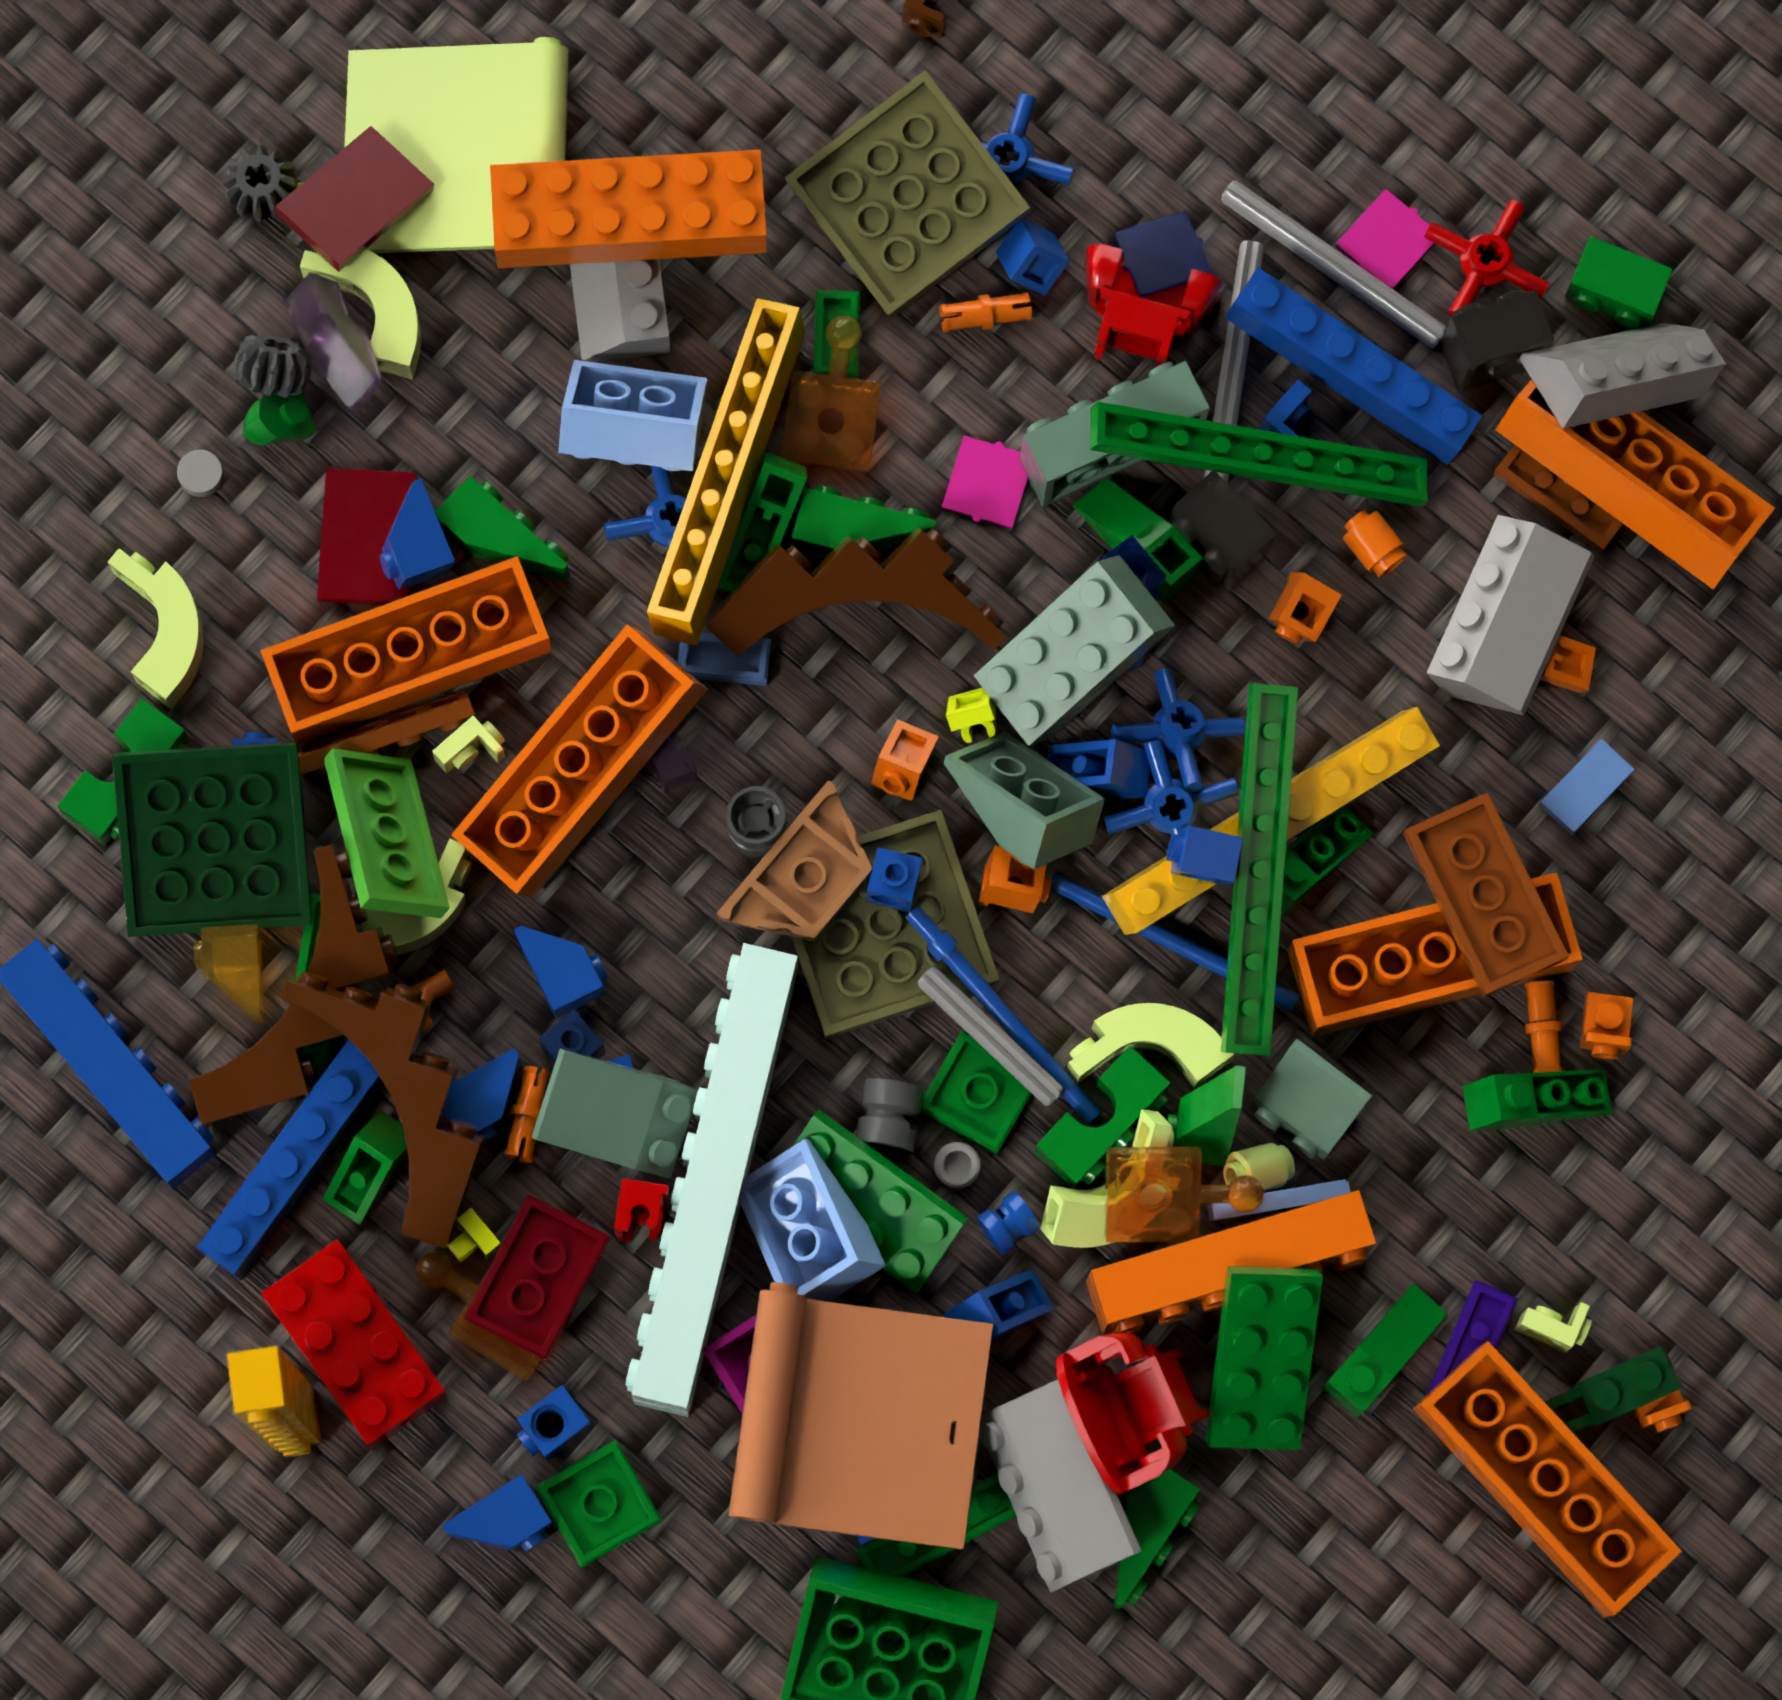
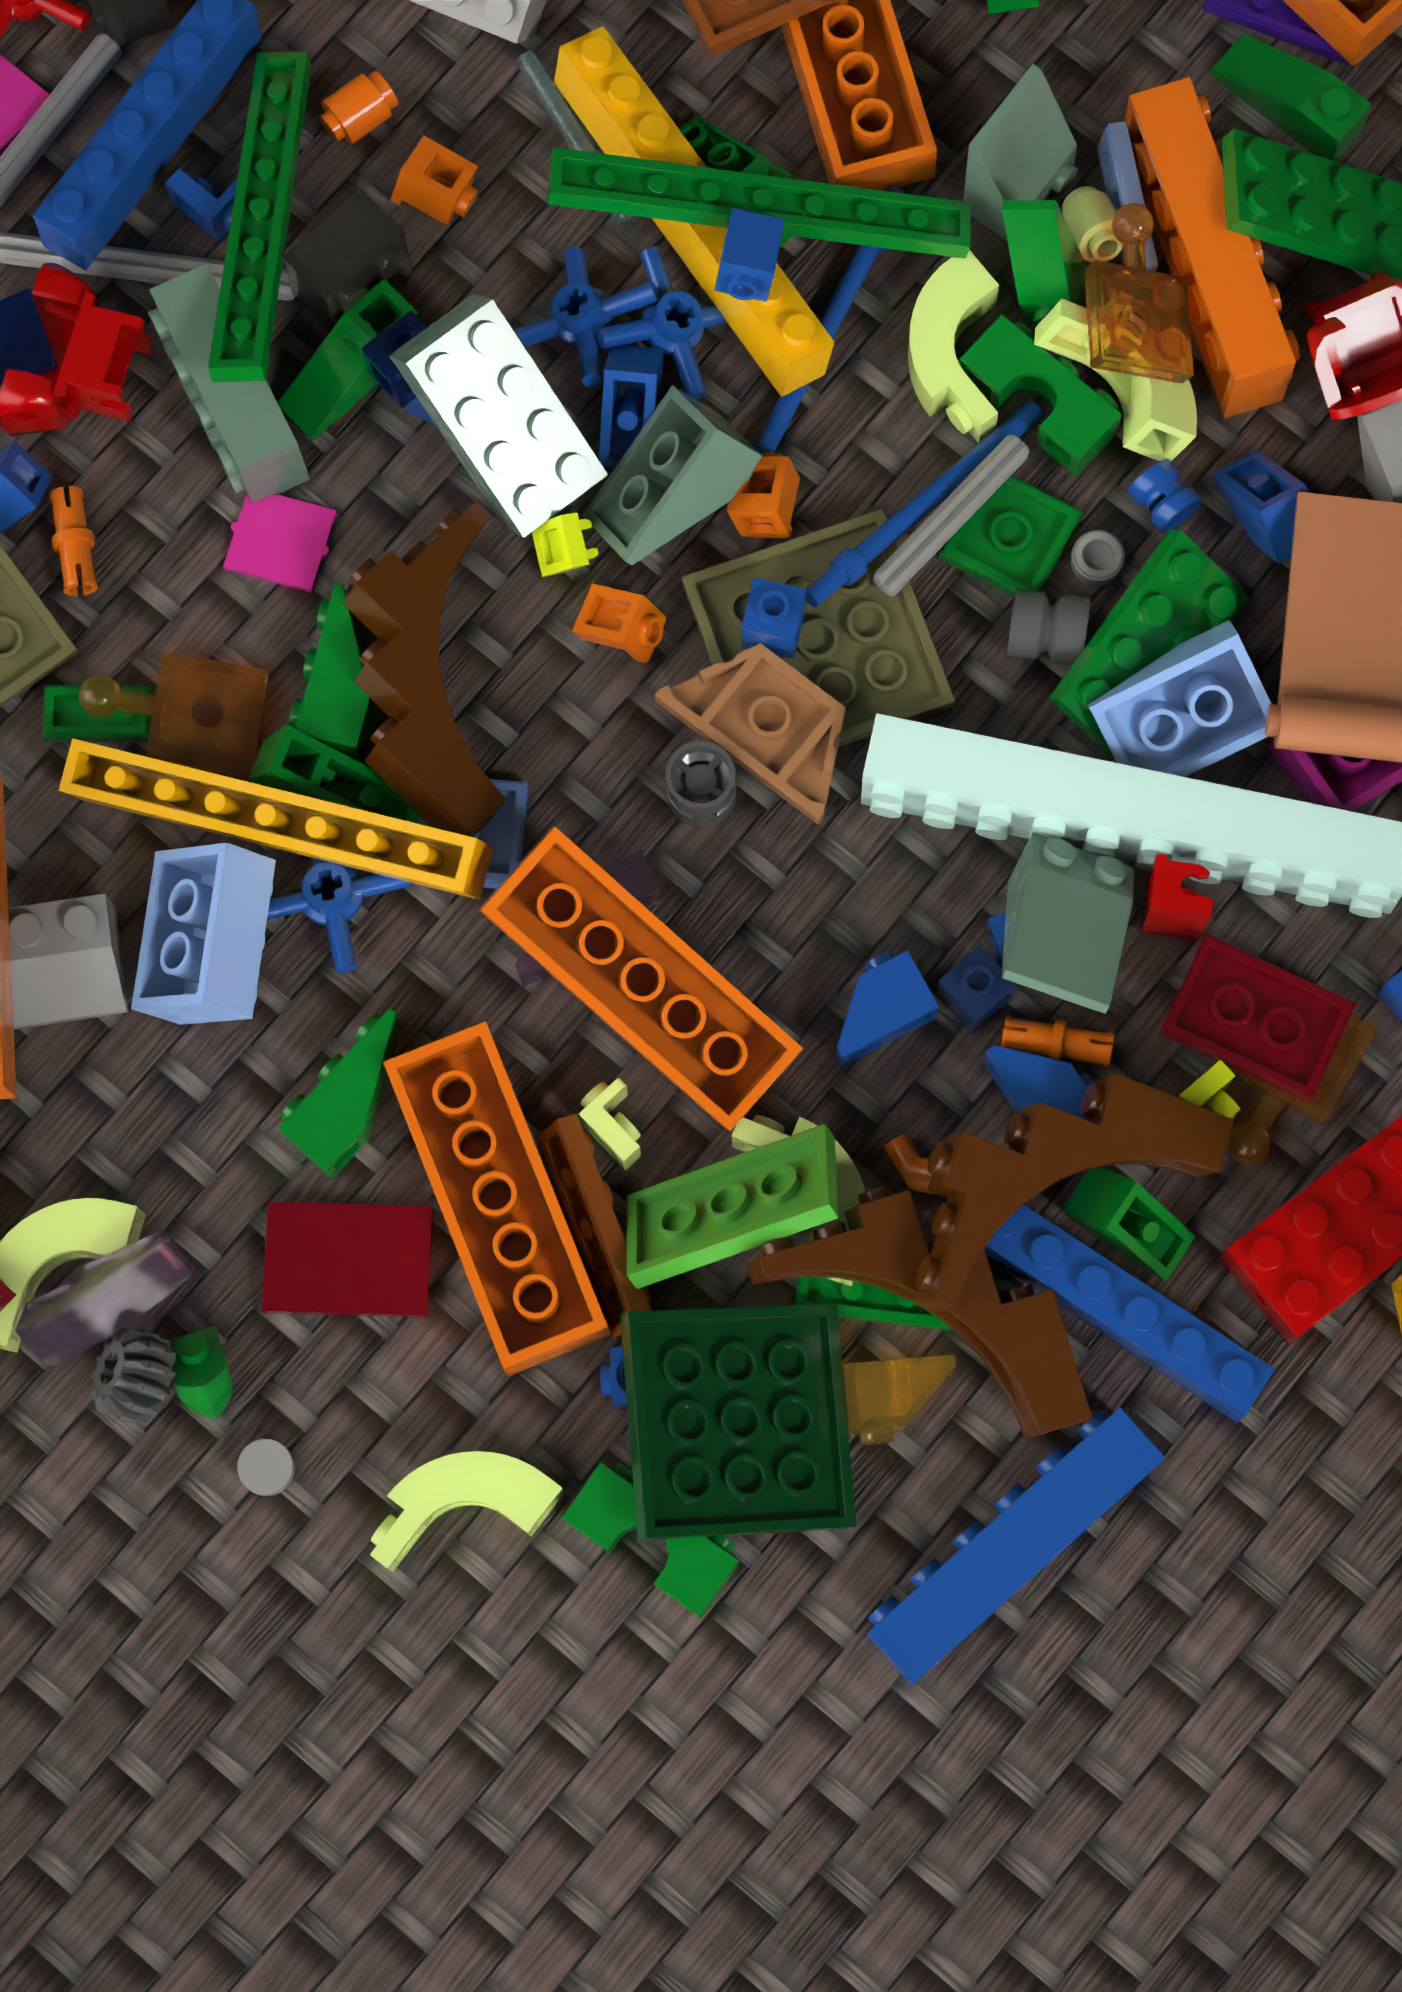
camera: 80 degrees left, 0 degrees up
blue slope [380,479,455,590] -> none
none -> clear light blue bar [516,51,638,228]

